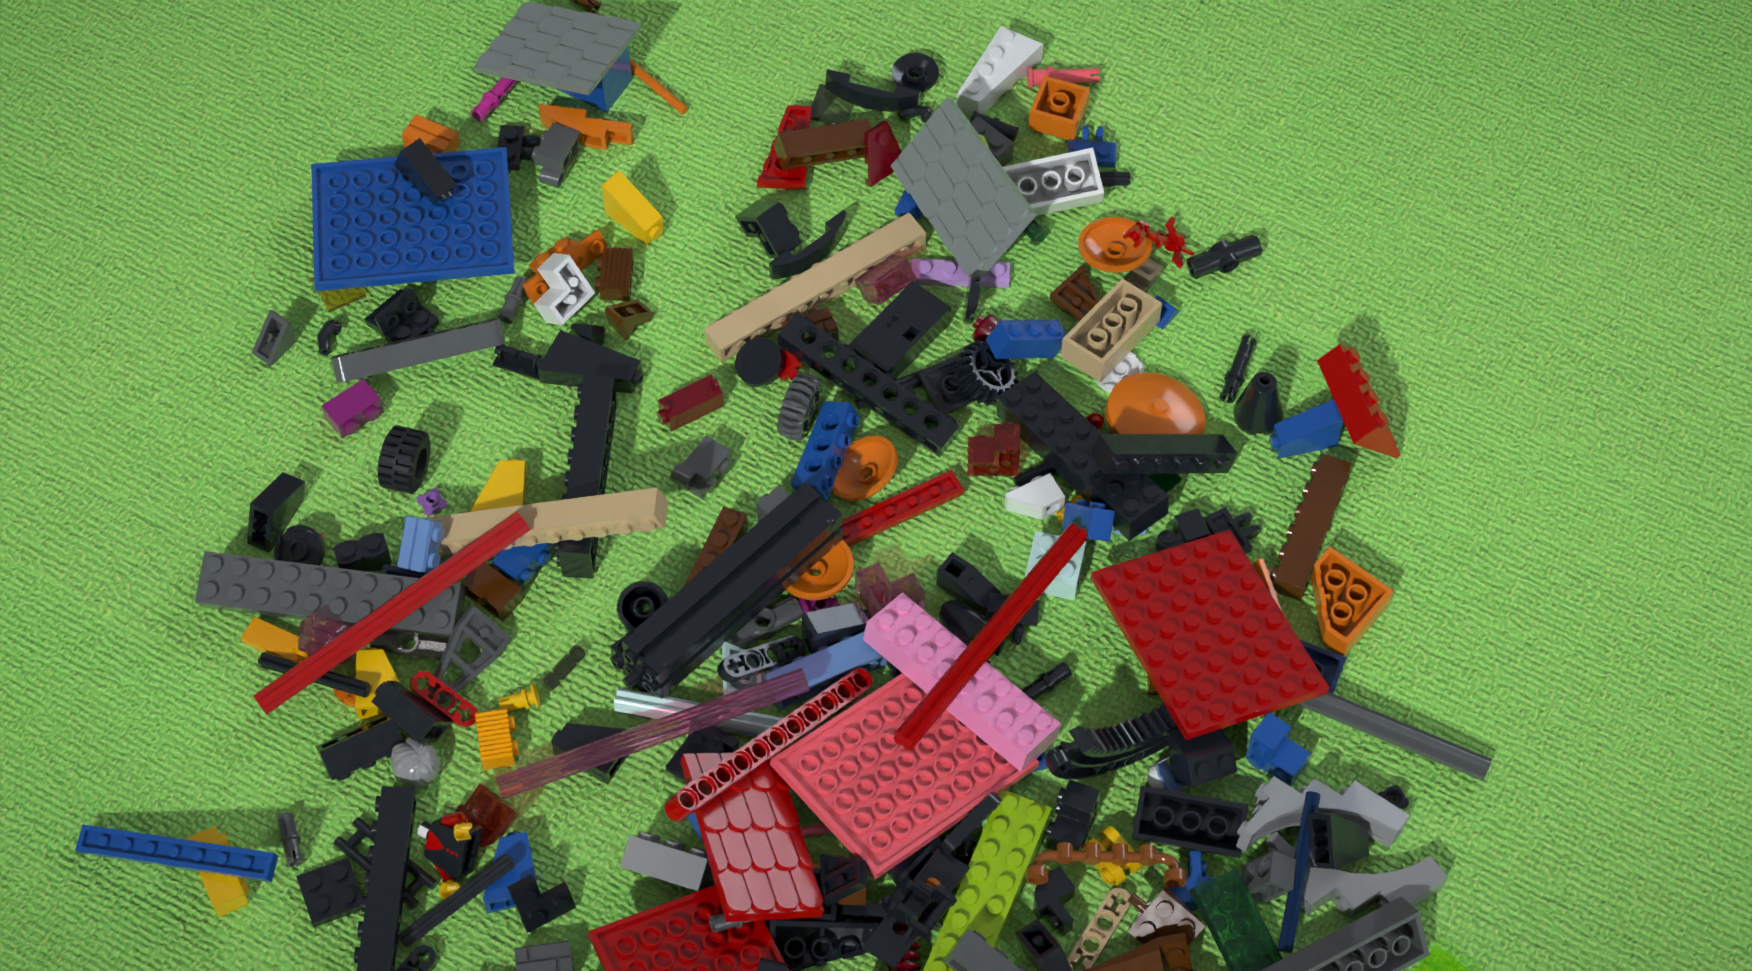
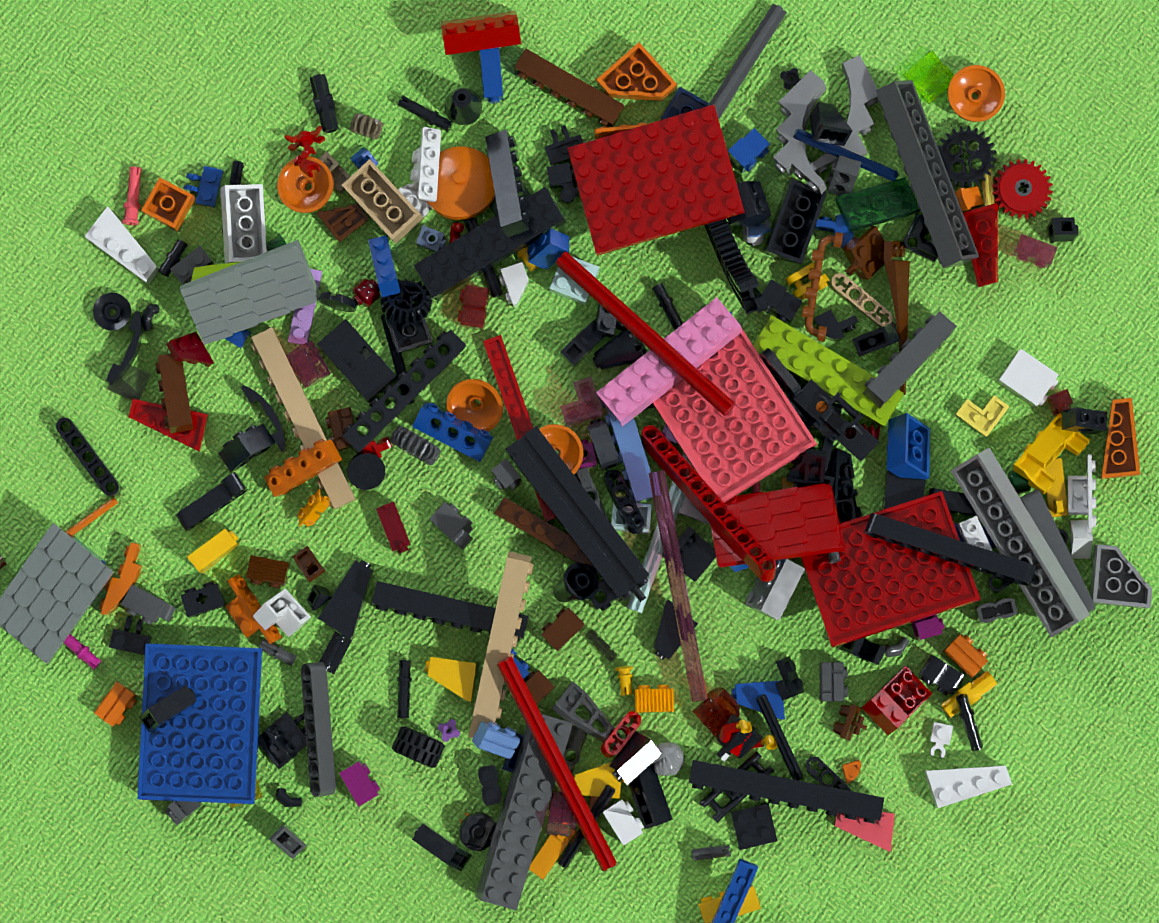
camera: 80 degrees left, 25 degrees up
none -> black beam [56,418,122,497]
none -> dark grey brick [165,801,203,825]
none -> black beam [175,472,248,531]
none -> black brick [181,581,226,618]
none -> orange brick [264,439,342,497]
none -> light orange hinge [297,489,330,527]
none -> dark tan gear [350,114,383,139]
none -> black pin [397,660,412,718]
none -> white bracket [410,127,441,202]
none -> sand blue brick [416,225,447,252]
none -> reddish brown brick [541,608,585,652]
none -> white slope [603,799,644,845]

